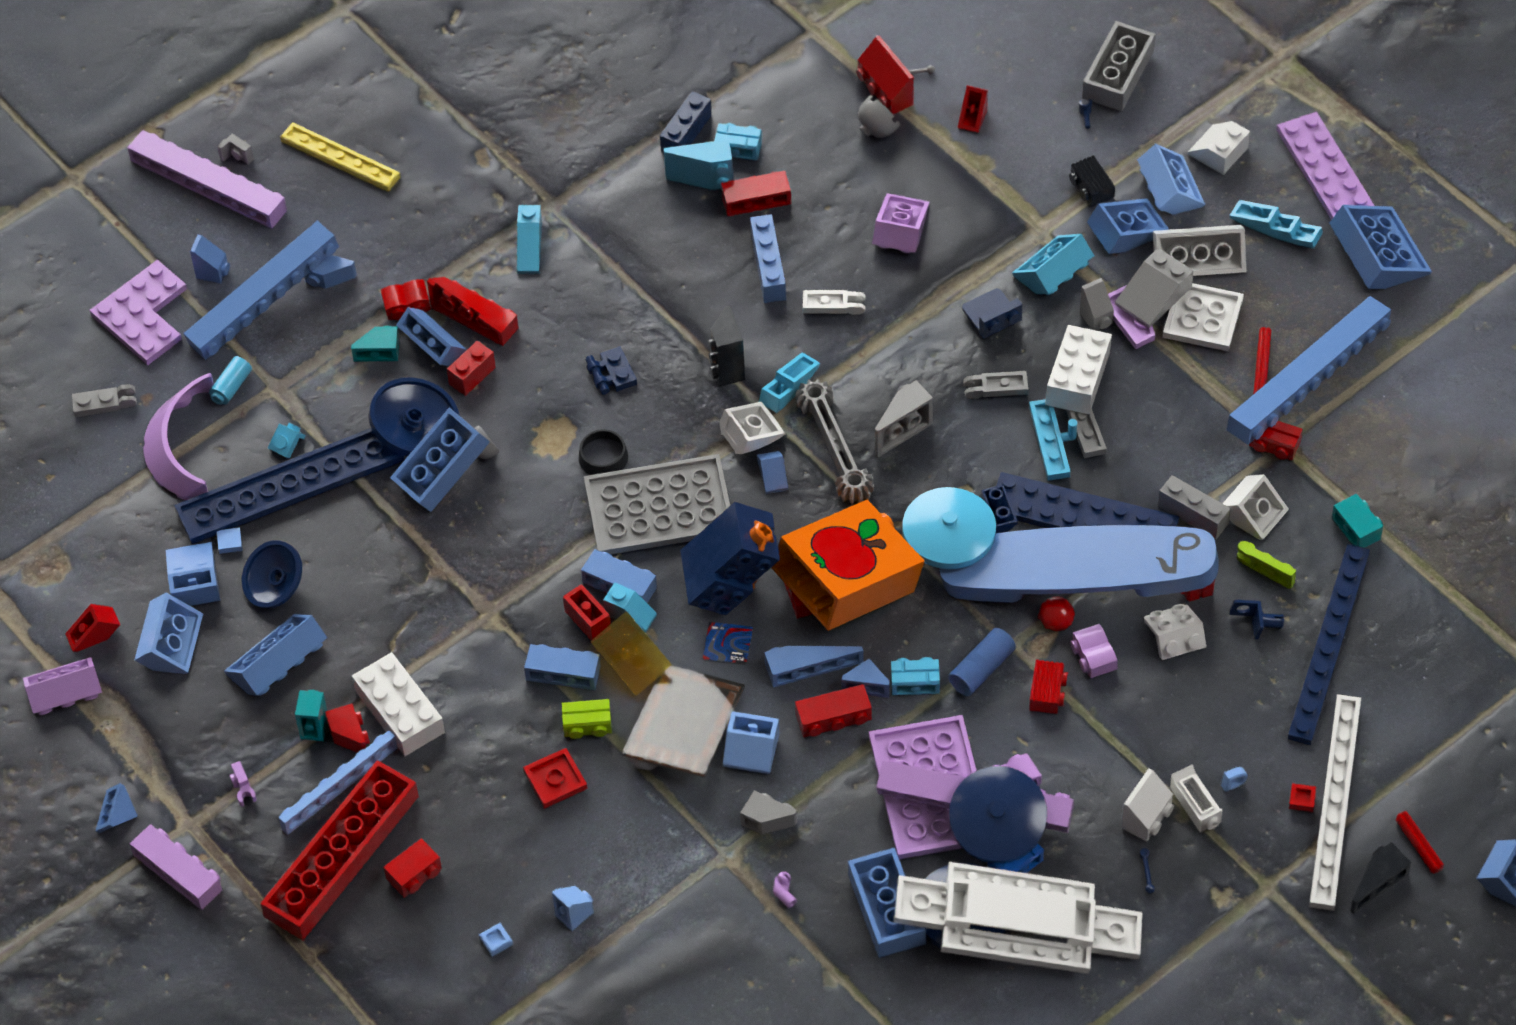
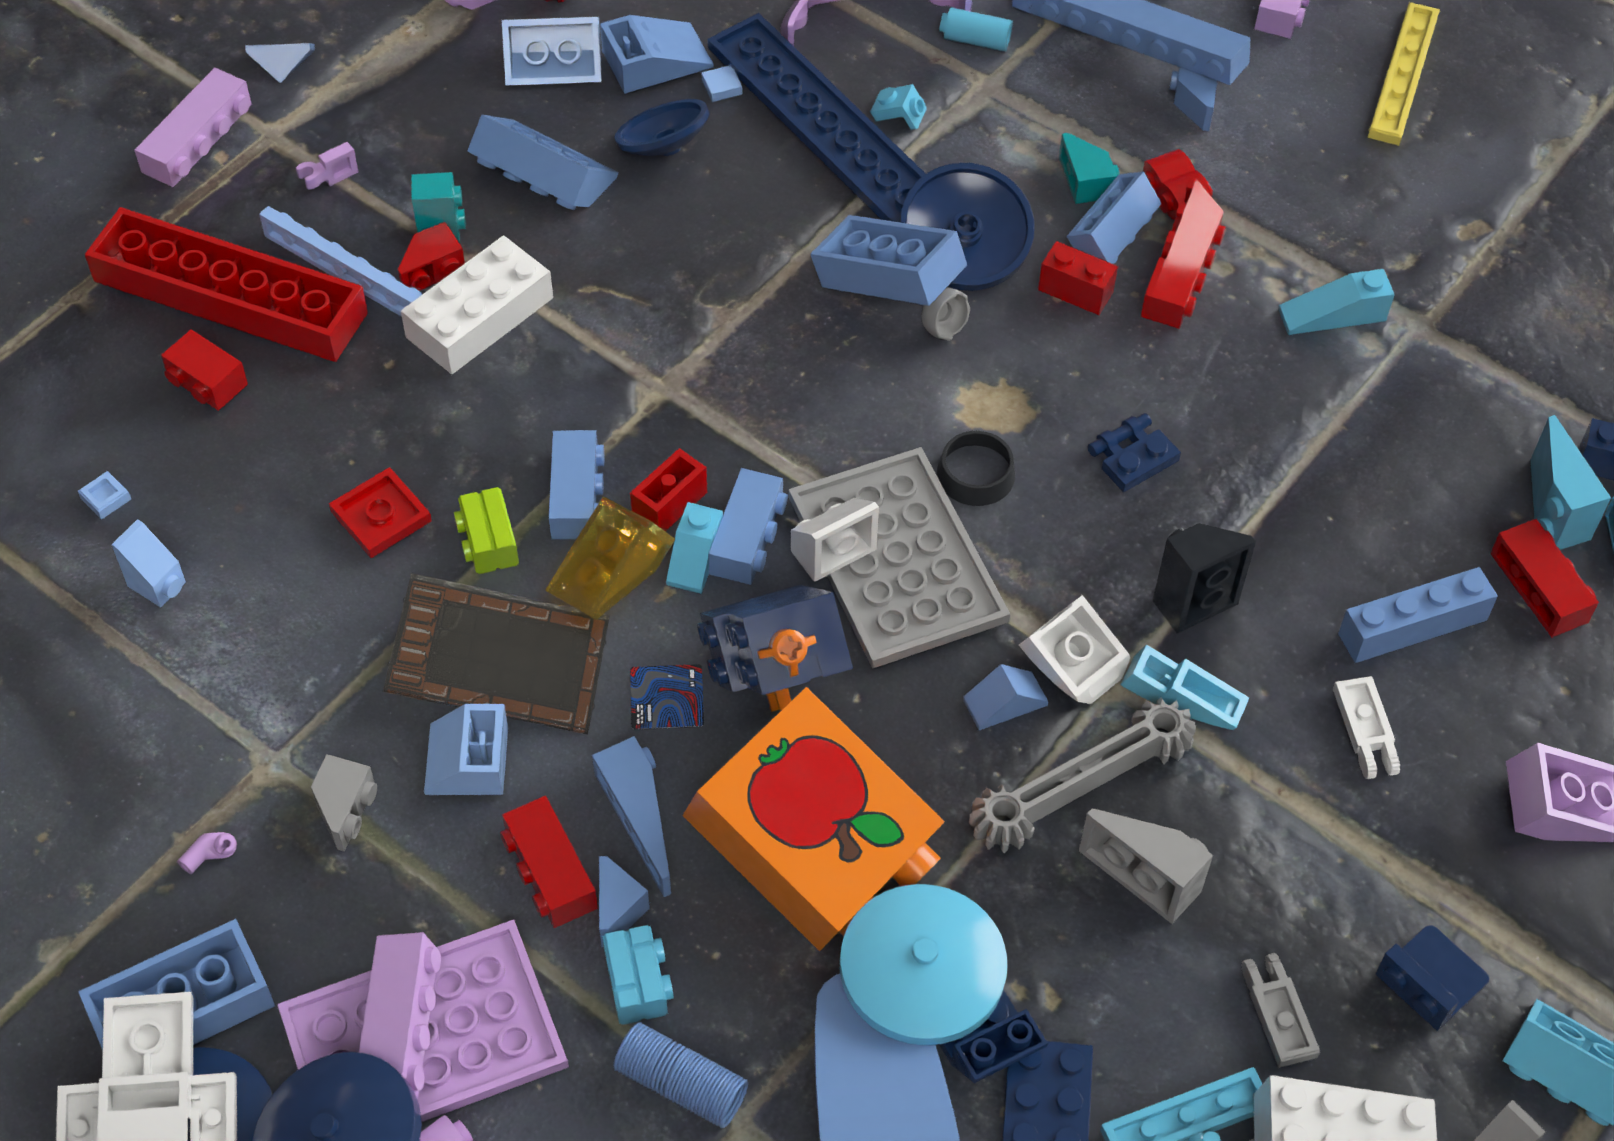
camera: 75 degrees right, 0 degrees up
none -> white slope [791,498,879,582]

